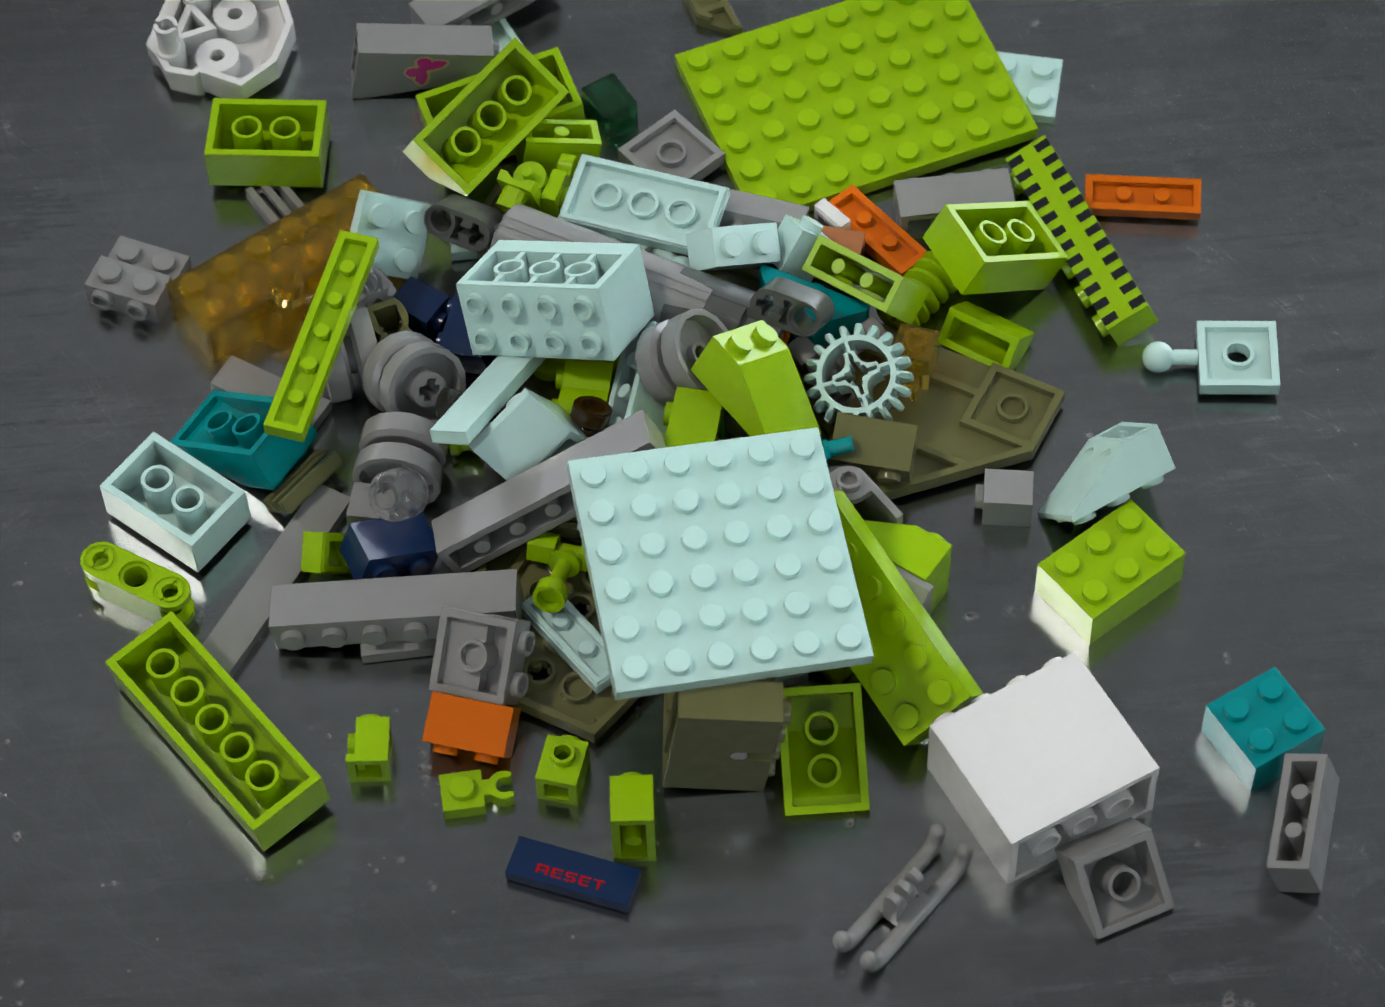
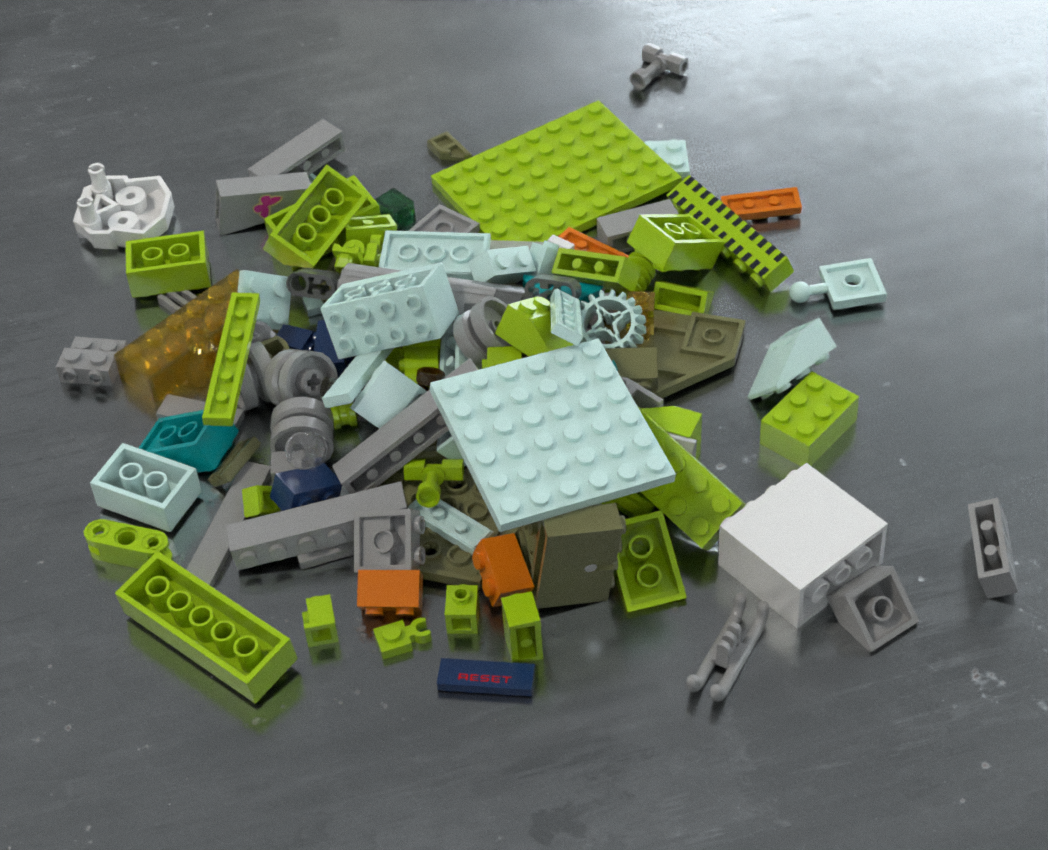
camera: 10 degrees left, 10 degrees down
light grey brick [975,469,1034,527] -> none
teal brick [1201,667,1325,793] -> none
none -> orange brick [472,533,534,607]
none -> light aqua tile [550,289,583,346]

